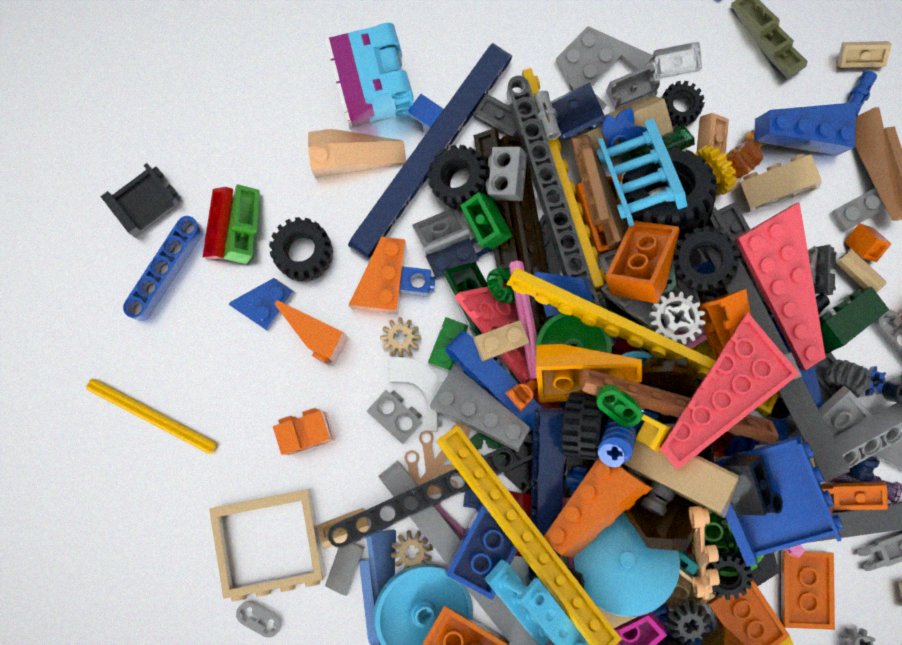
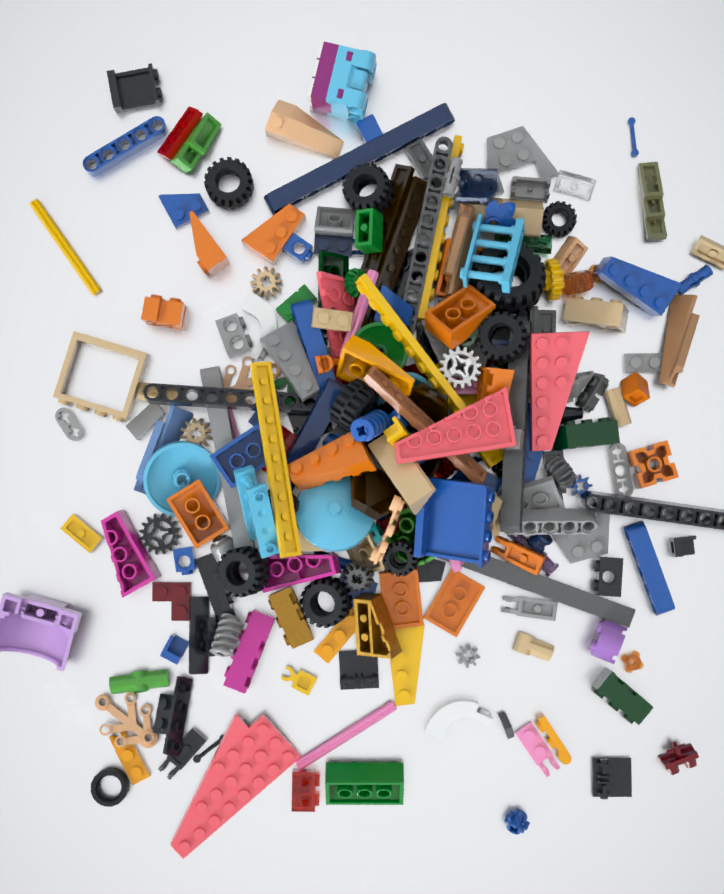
camera: 30 degrees right, 5 degrees up
light grey brick [486,147,527,201] -> none
green plate [596,384,642,427] -> none
dark grey wheel [640,481,676,517] -> none
black hinge [721,454,783,516] -> none

